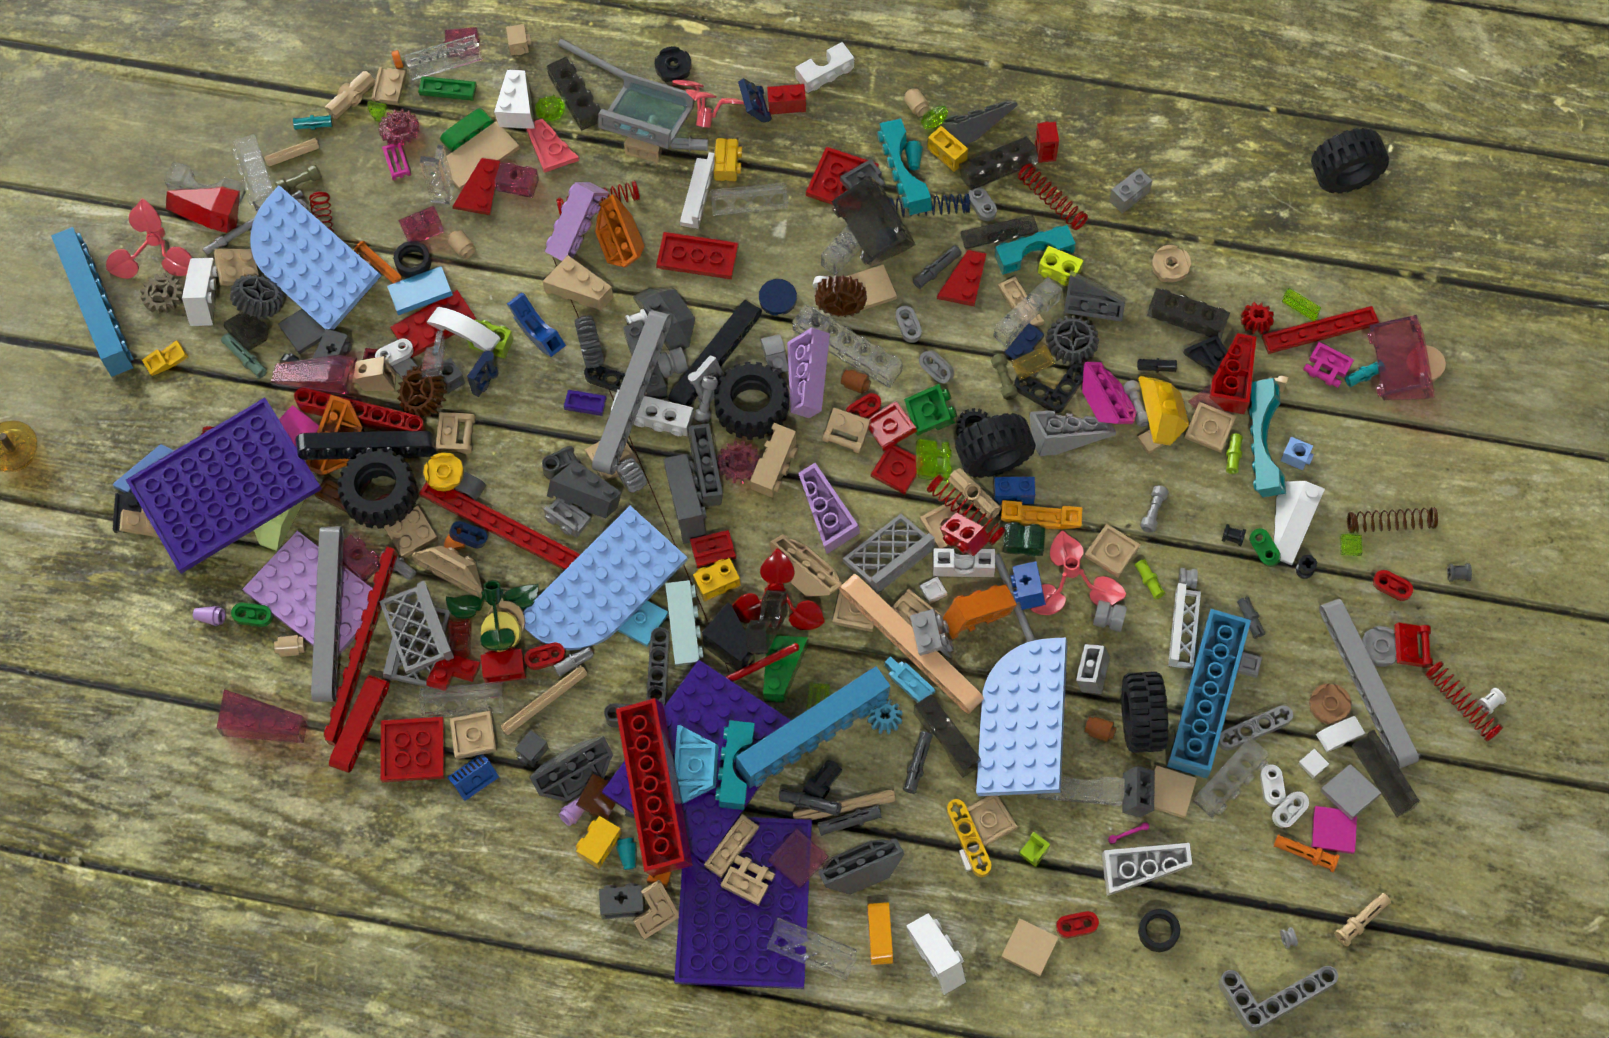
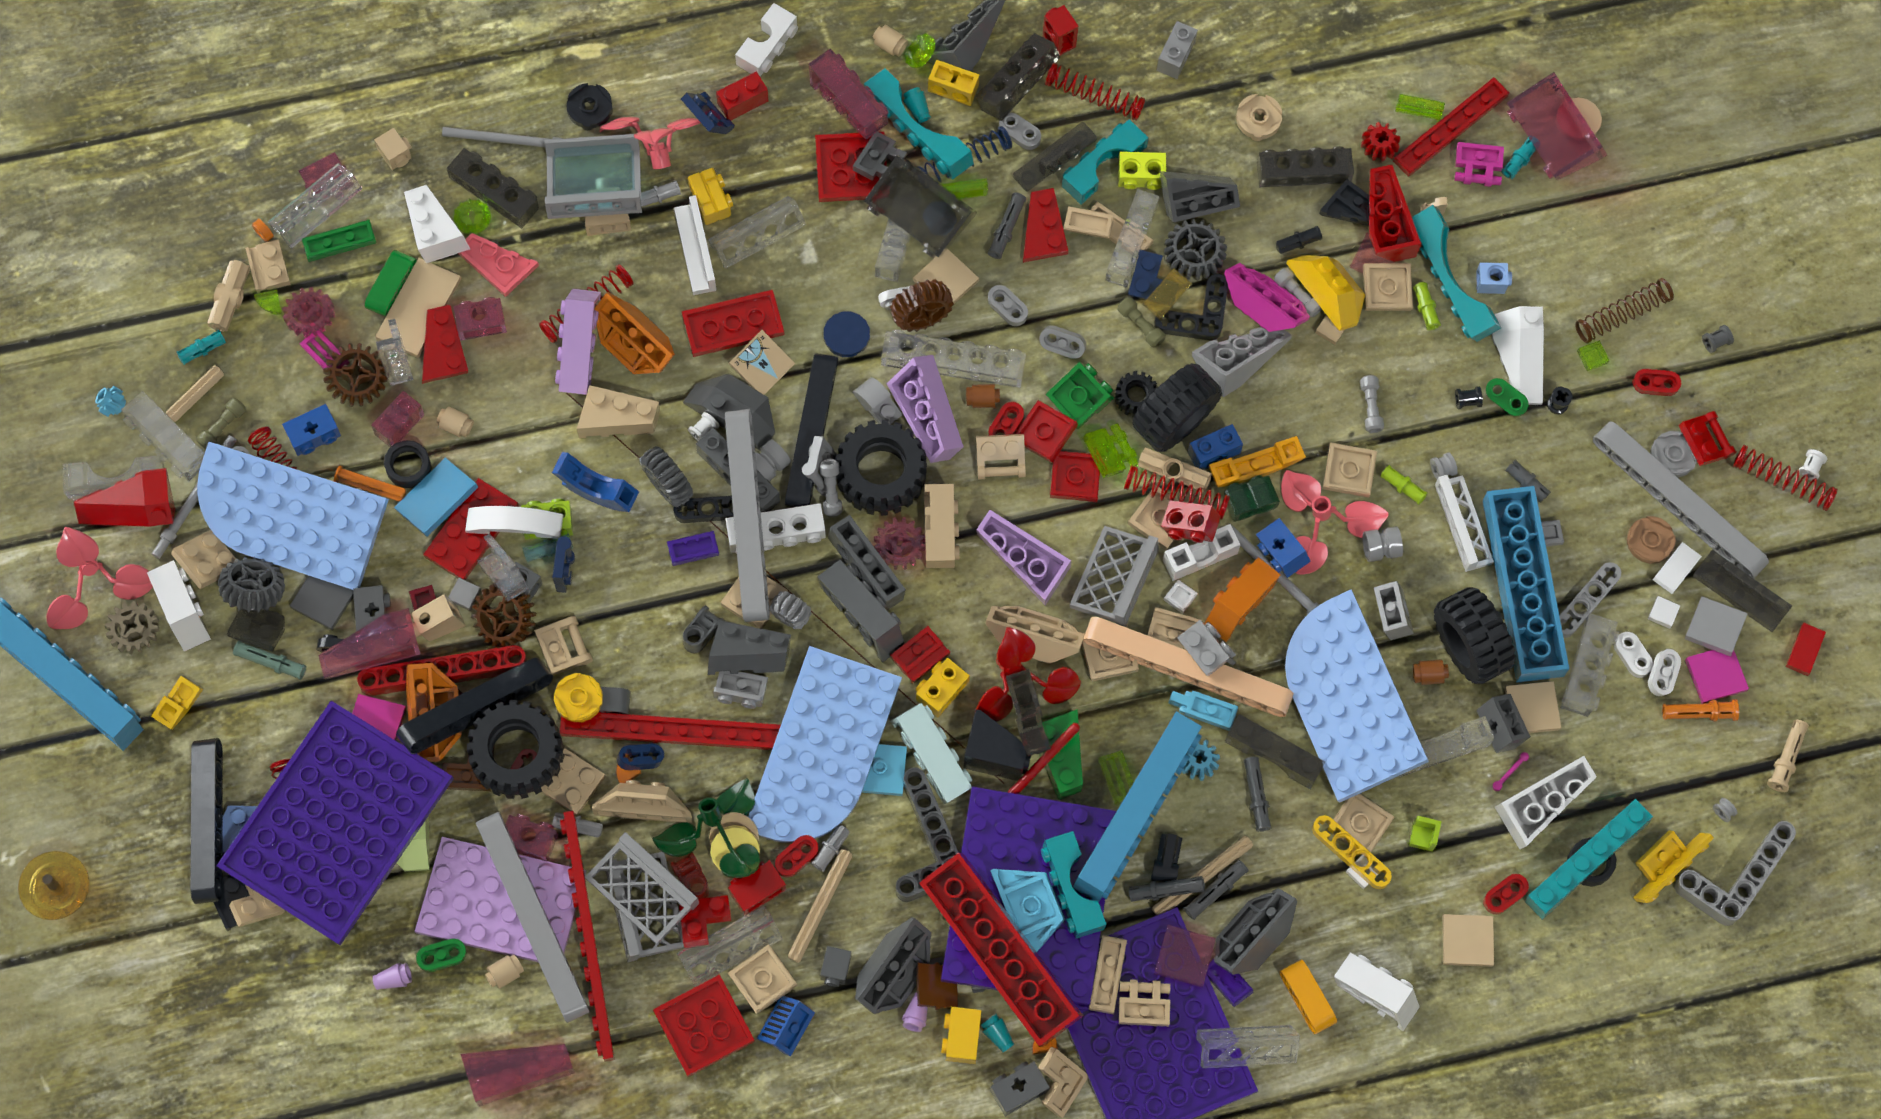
camera: 30 degrees left, 5 degrees up
red beam [329,675,390,773] -> none
white plate [375,339,413,366] -> none
none -> medium azure gear [95,386,126,417]
none -> beam [190,738,223,904]
none -> blue brick [282,404,341,456]
none -> reddish brown gear [323,343,388,407]
none -> clear light blue pin [523,533,573,563]
none -> tan tile [728,330,795,395]
none -> clear pink wedge [808,48,889,139]
none -> clear neon green tile [940,178,988,201]
none -> tan tile [1064,206,1114,239]
none -> dark purple plate [1204,959,1253,1007]
none -> teal arch [1525,799,1653,920]
none -> yellow bracket [1633,830,1714,903]
none -> red tile [1785,623,1826,676]

